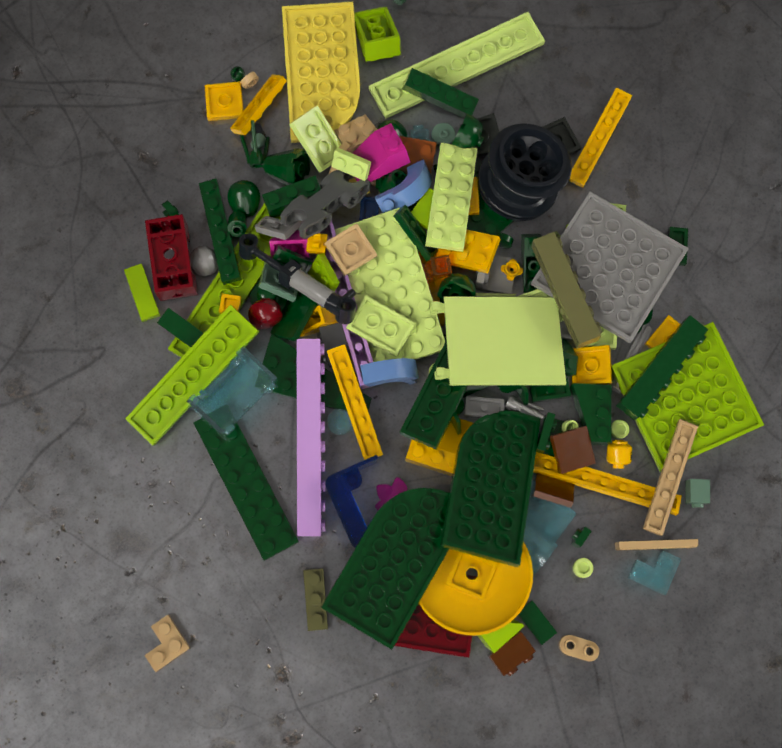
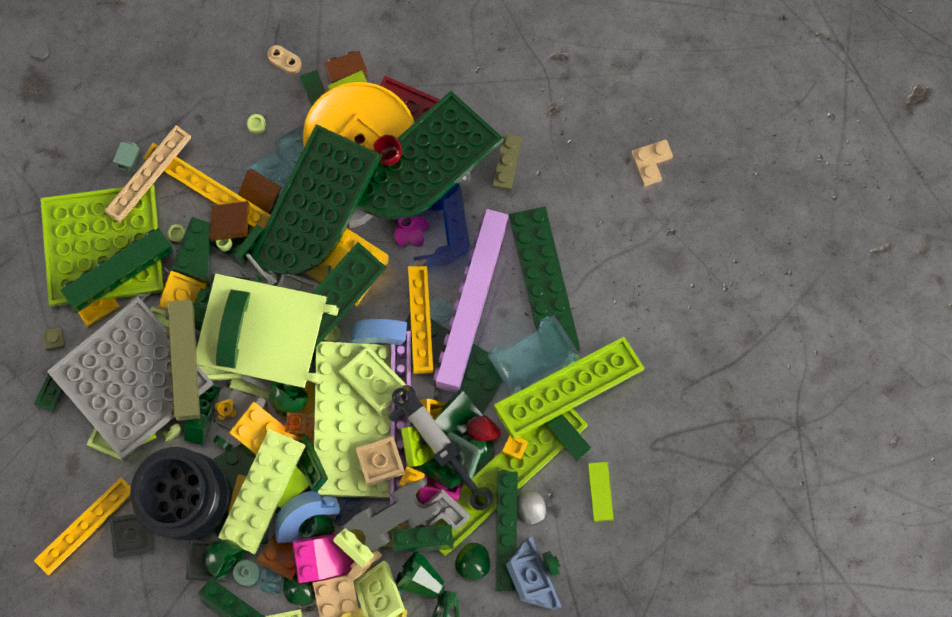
camera: 160 degrees left, 5 degrees down
dark red plate [145,214,198,301] -> none
dark green brick [228,211,247,237] -> none
dark green plate [571,527,592,548] -> none
yellow head [606,440,632,469] -> none
tan tile [615,539,698,551] -> none
clear light blue plate [628,550,681,595] -> none
none -> olive plate [42,327,66,351]
none -> dark green slope [216,289,250,369]
none -> dark red hair [373,134,402,165]
none -> sand blue wing [506,537,562,610]

